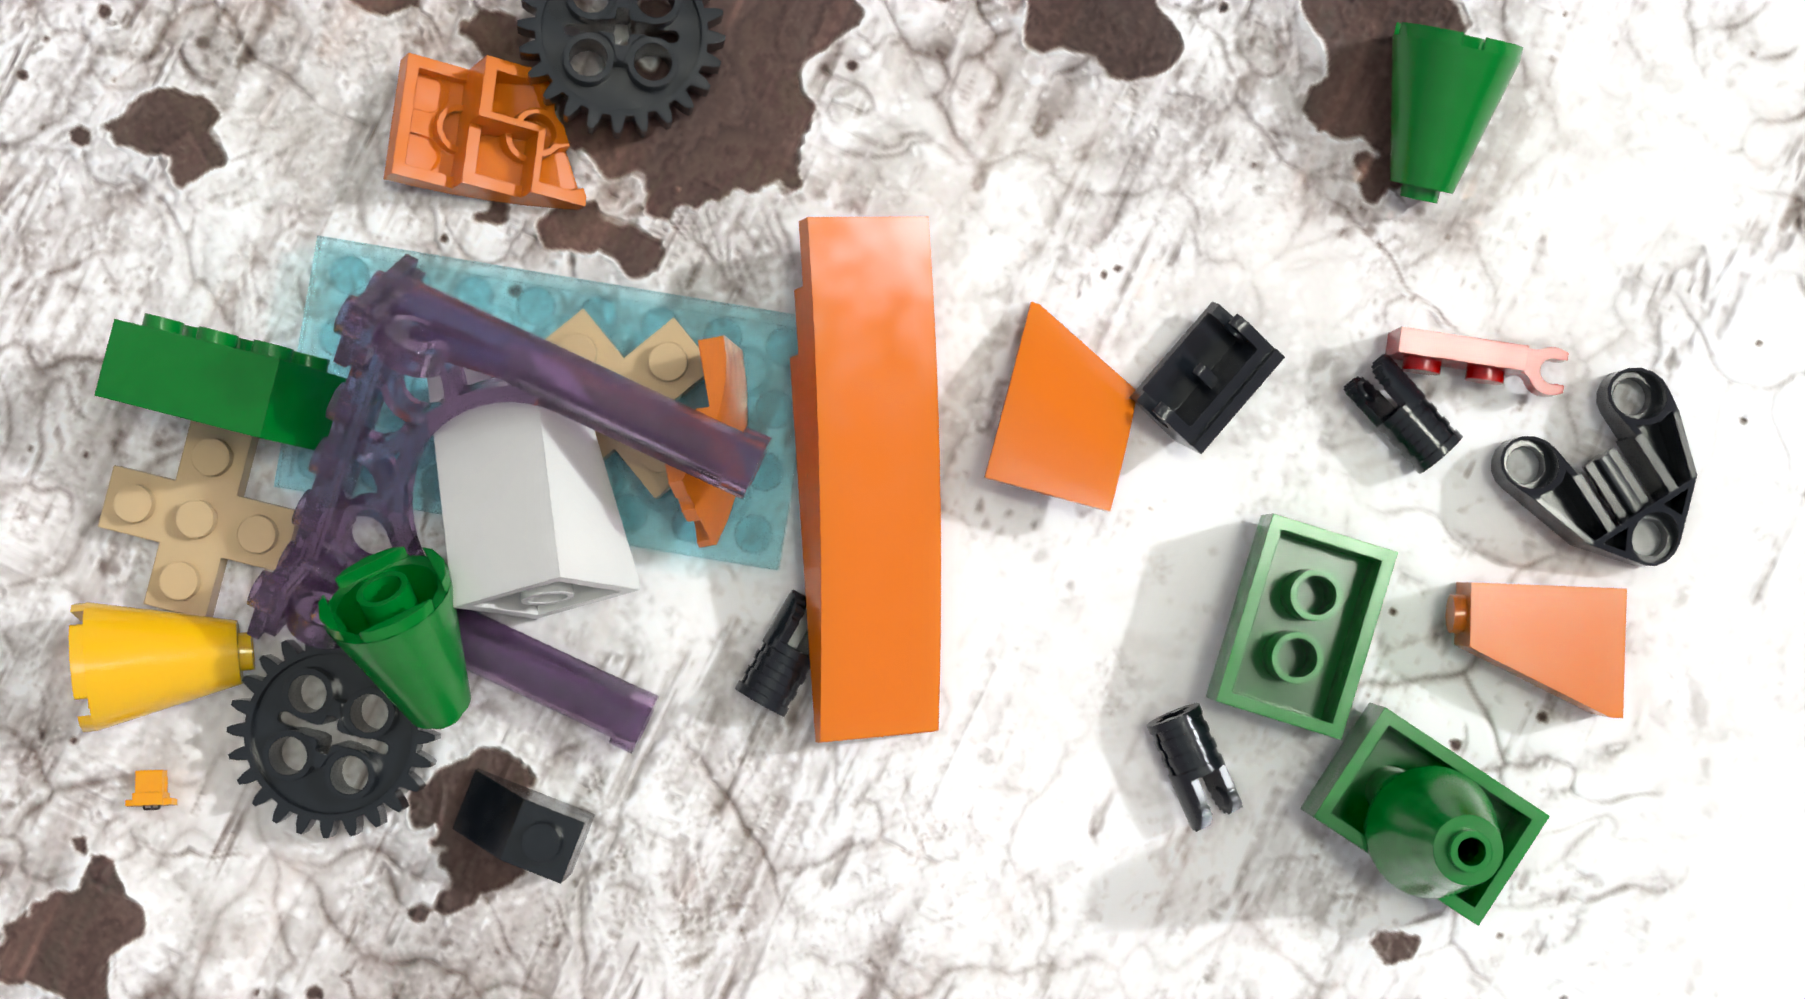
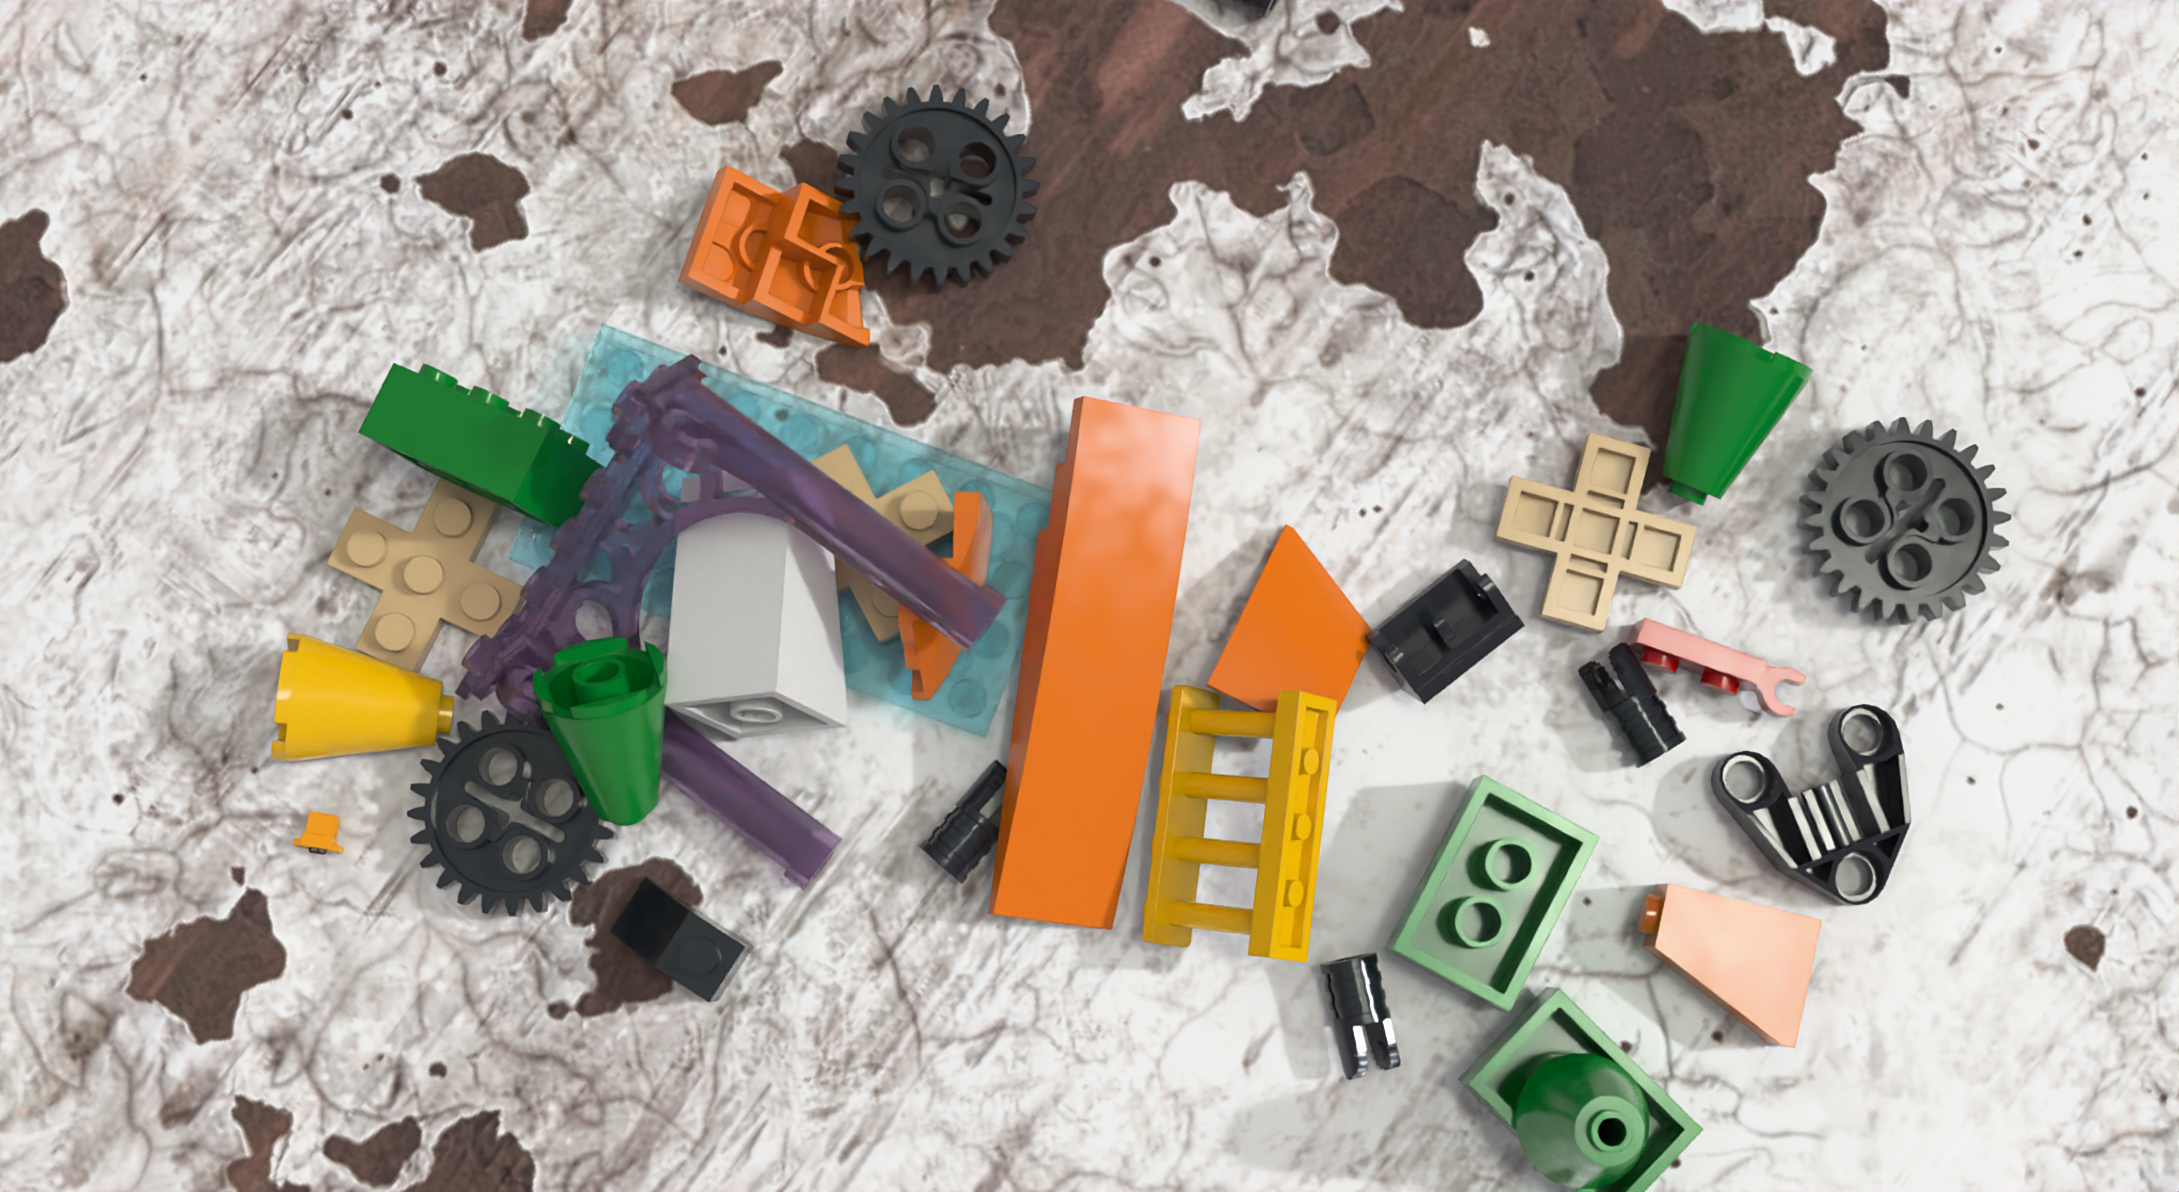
camera: 10 degrees right, 5 degrees down
none -> yellow fence [1142,685,1337,963]
none -> tan plate [1493,432,1697,634]
none -> gear [1797,417,2011,625]

